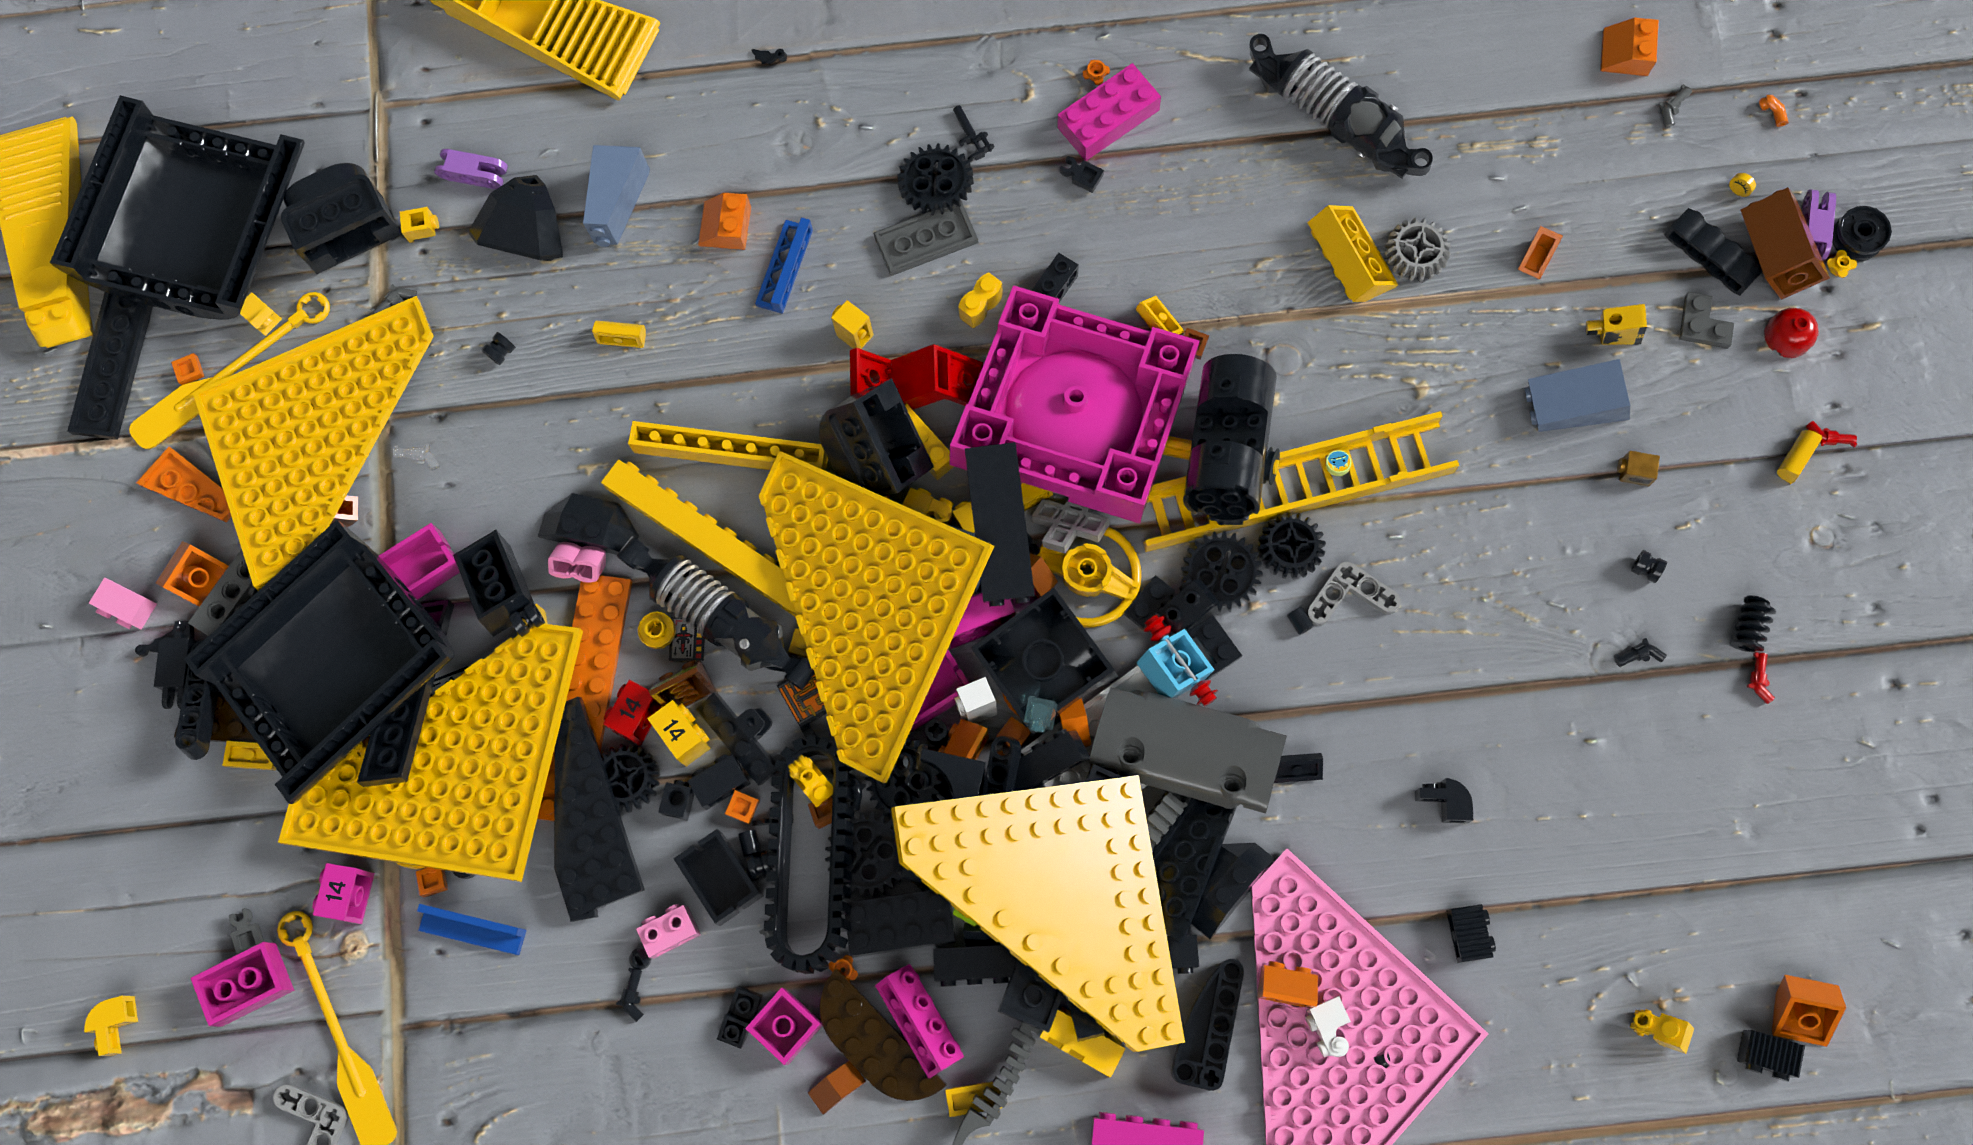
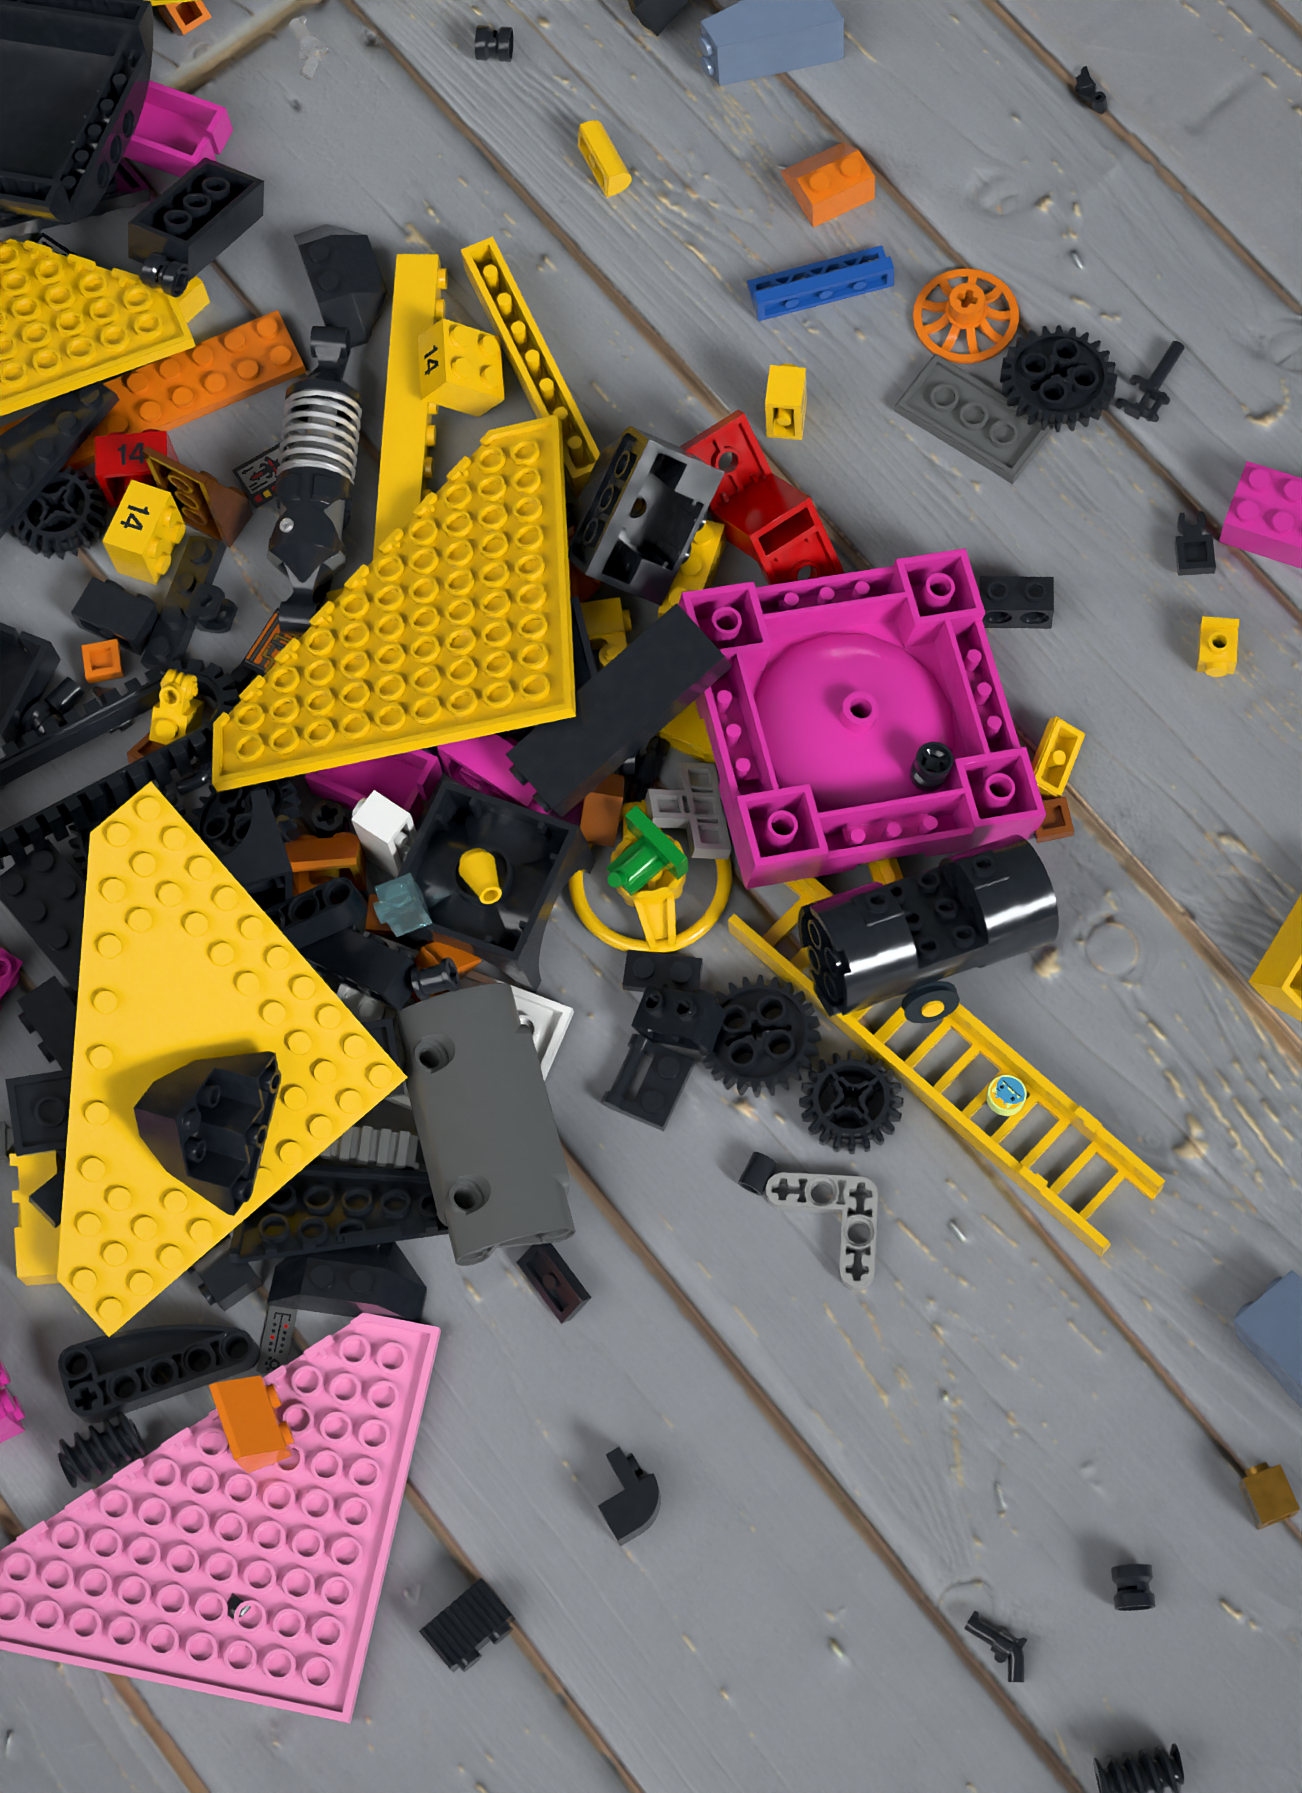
camera: 60 degrees right, 5 degrees down
bright pink brick [548,542,606,582] -> none
yellow plate [638,611,676,649] -> none
black brick [658,780,695,821] -> none
yellow brick [958,272,1003,328] -> none
medium azure brick [1136,615,1218,707] -> none
white brick [1305,996,1351,1057] -> none
none -> black piece [58,1411,147,1488]
none -> black brick [133,1051,282,1216]
none -> dark grey sticker [256,1306,298,1374]
none -> black bush [411,957,460,1001]
none -> yellow brick [418,318,504,417]
none -> yellow cone [459,848,502,904]
none -> green piece [606,806,689,896]
none -> black wheel [910,742,953,792]
none -> orange wheel [913,268,1019,364]
none -> yellow brick [1196,616,1239,677]

